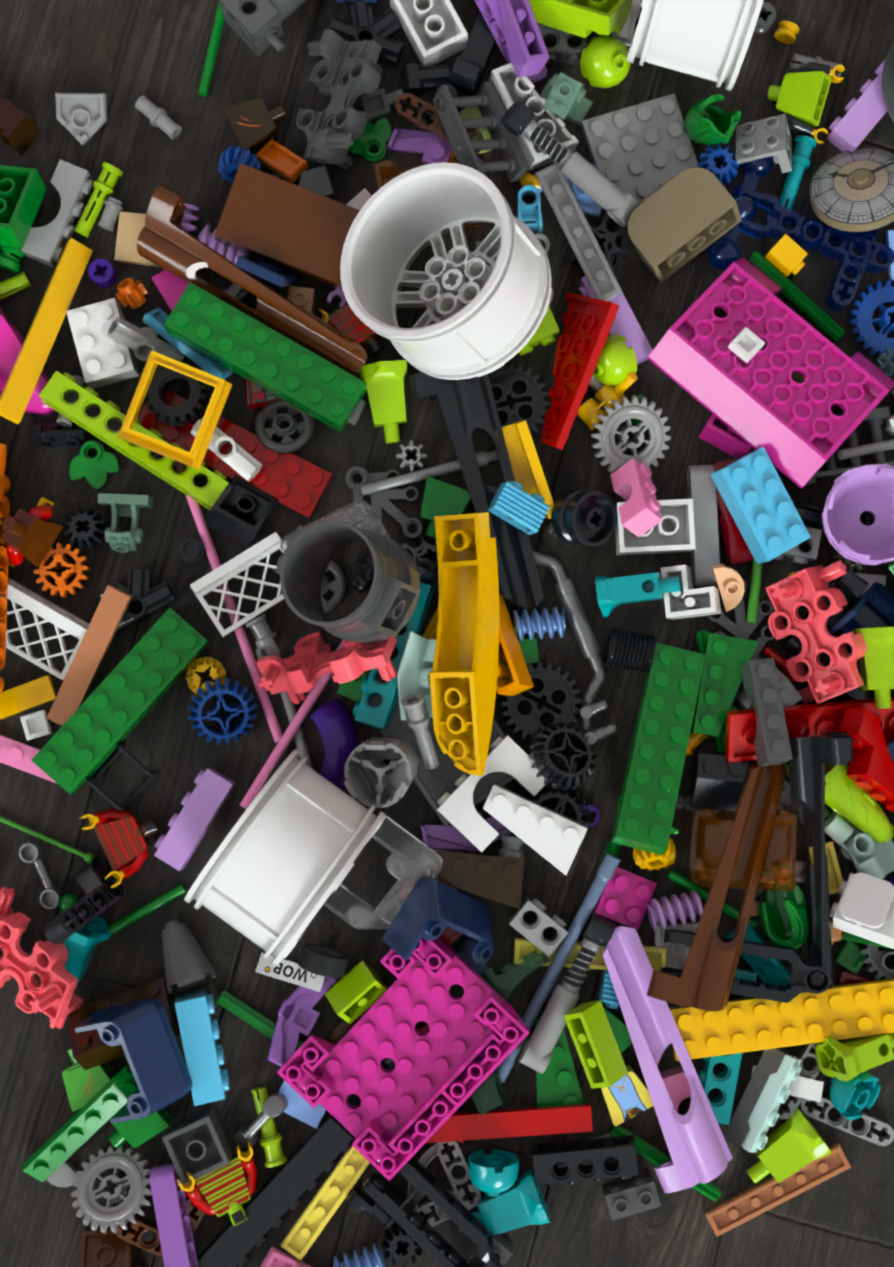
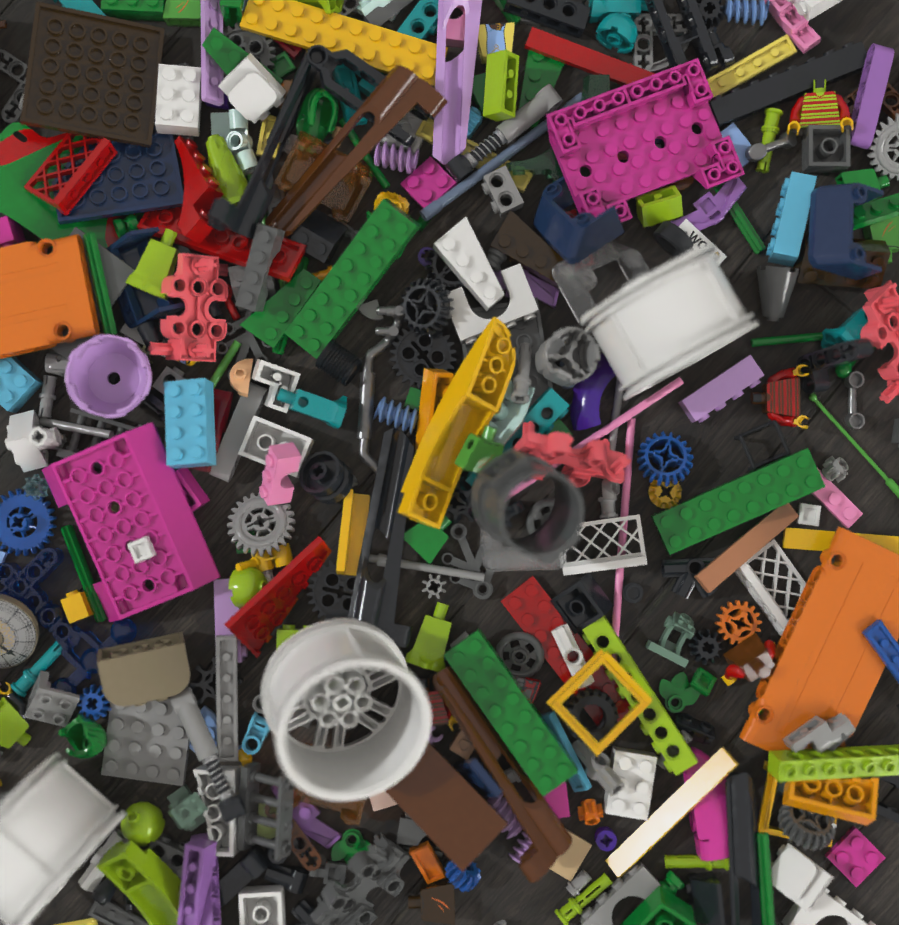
camera: 155 degrees left, 0 degrees up
medium azure brick [488,480,550,535] -> none
none -> light grey tile [359,299,384,321]
none -> bright green torso [454,425,504,473]
none -> green tile [689,667,717,697]
none -> light grey gear [822,456,849,483]

